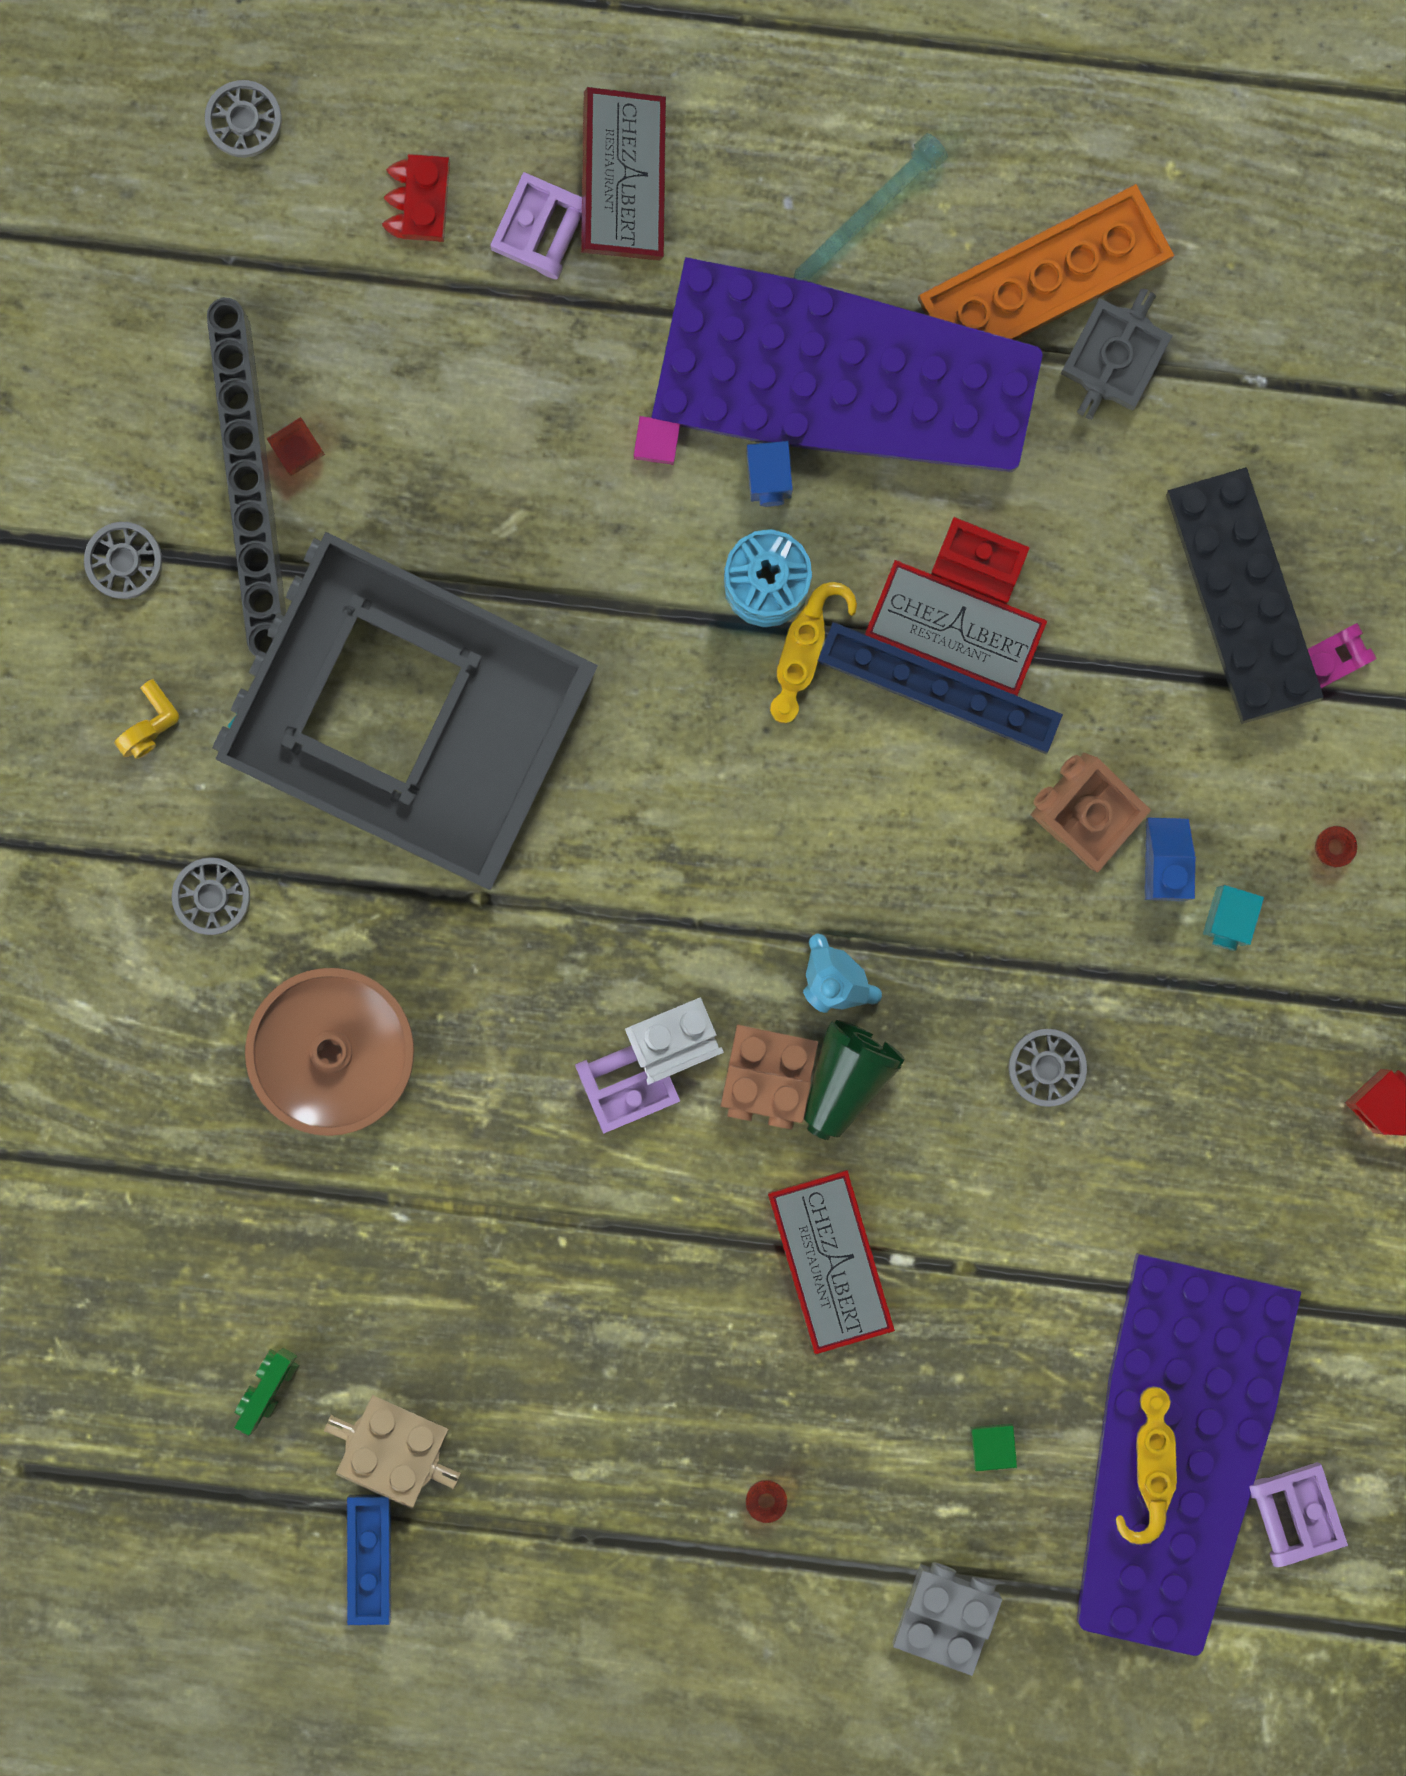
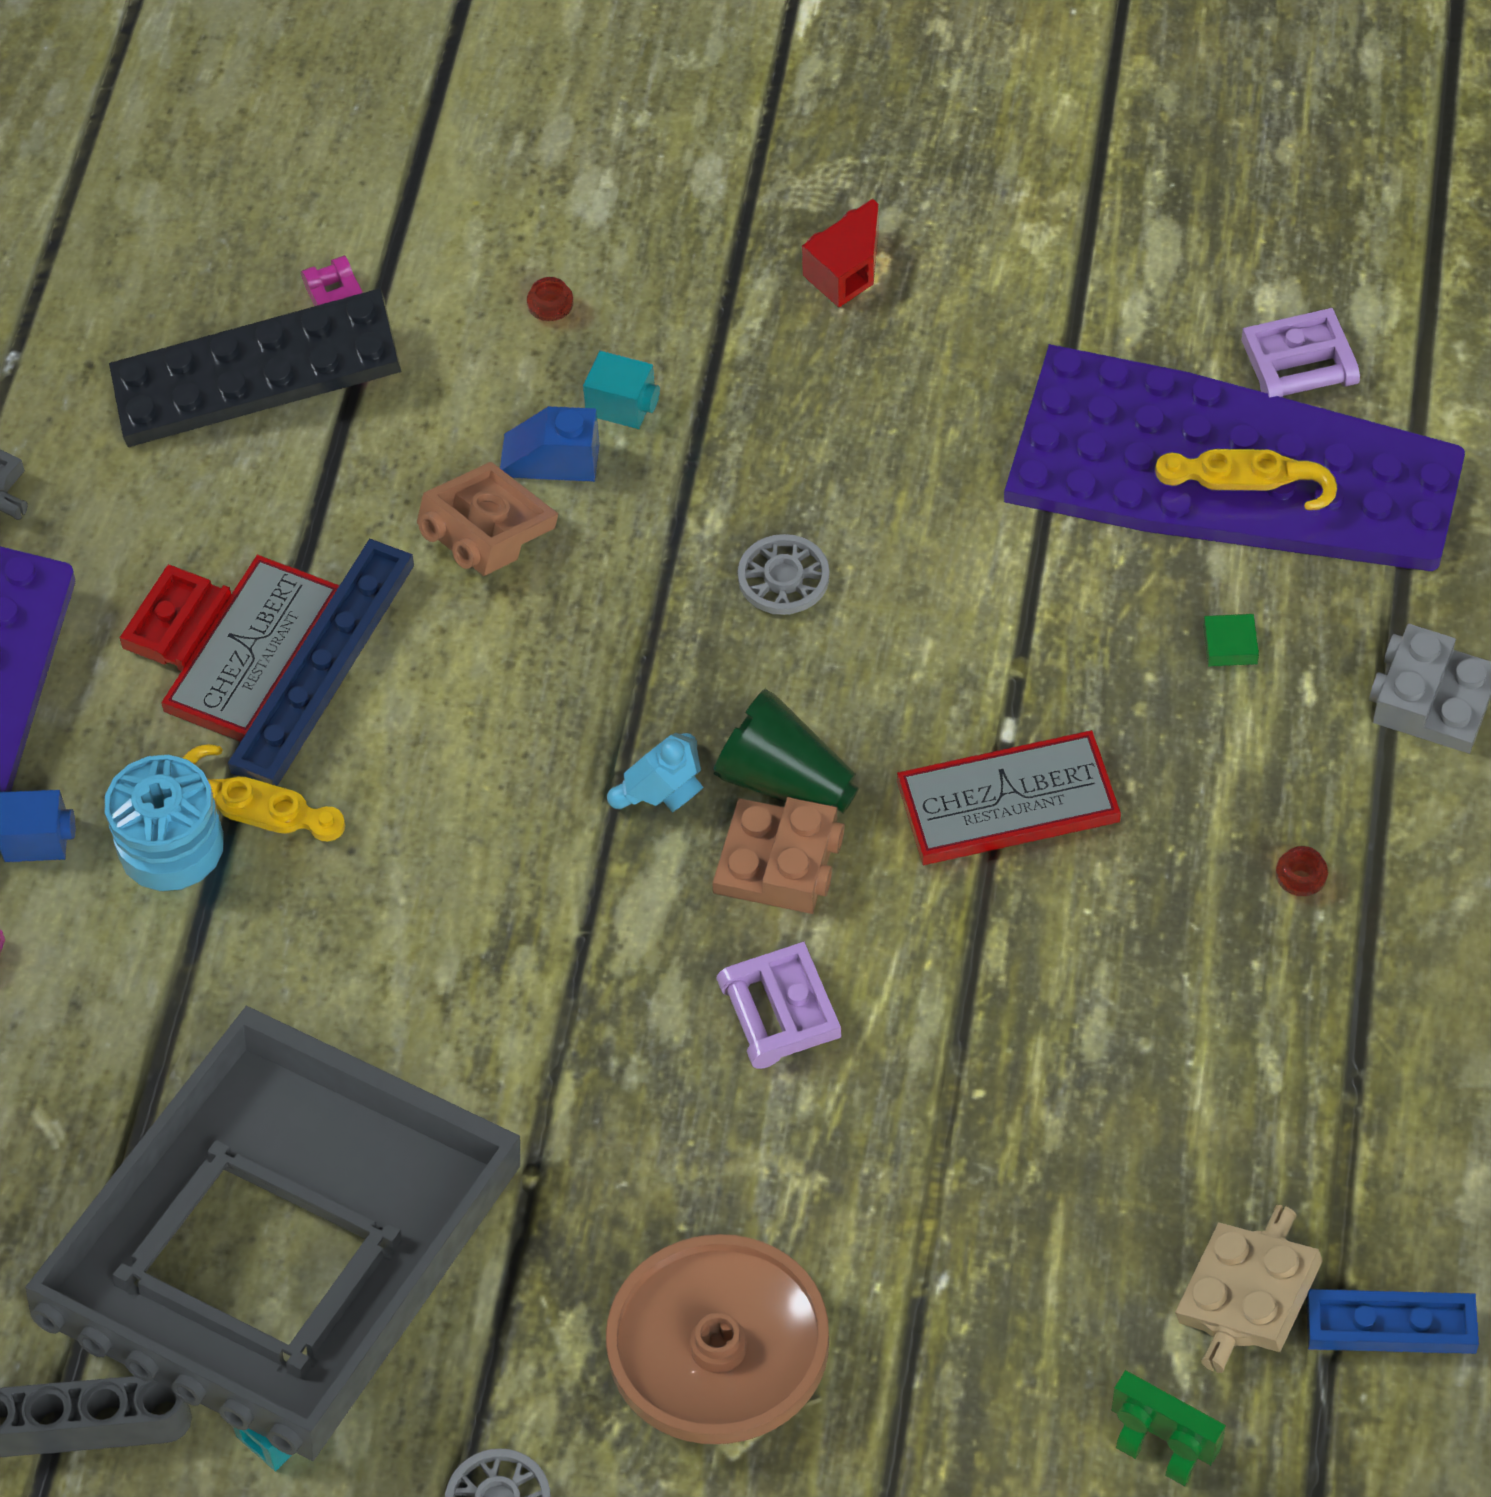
camera: 85 degrees left, 30 degrees down
white plate [625,997,724,1085] -> none

